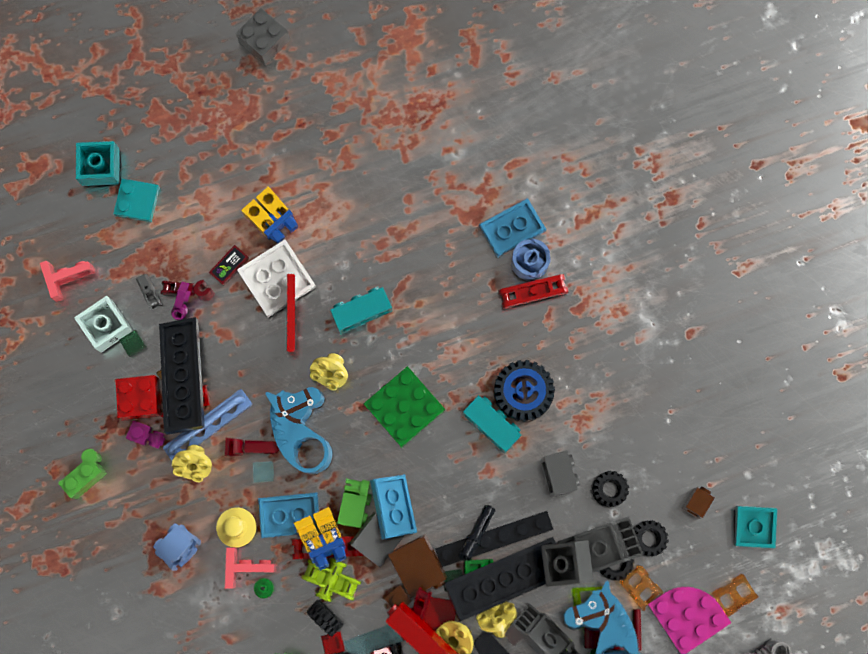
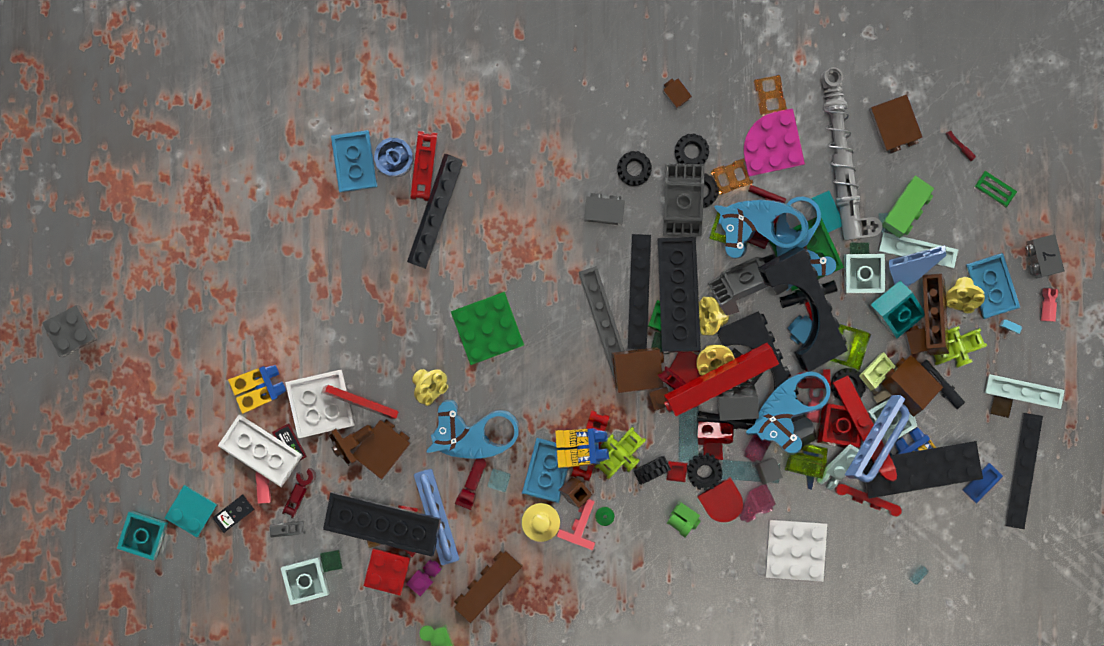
camera: 70 degrees left, 10 degrees up
coral bracket [40,261,95,302] -> none
medium blue brick [153,523,201,571] -> none
magenta plate [171,281,191,320] -> none
light yellow plate [172,445,212,482] -> none
teal brick [330,287,393,334] -> none
bright green hinge [337,478,372,529] -> none
dark grey tile [349,512,404,567] -> none
dark azure tile [370,474,417,539] -> none
black pin [459,505,496,561] -> none
teal brick [462,395,522,454] -> none
wheel [494,360,555,422] -> none
dark grey brick [541,540,594,587] -> none
teal plate [734,505,777,548] -> none
none -> tile [213,494,255,533]
none -> white tile [218,414,303,488]
none -> coral bar [256,471,271,503]
none -> reddish brown piece [328,425,374,466]
none -> reddish brown brick [353,419,411,480]
none -> black plate [407,153,463,269]
none -> reddish brown brick [454,550,523,623]
none -> reddish brown brick [559,477,592,508]
none -> dark grey tile [579,266,625,379]

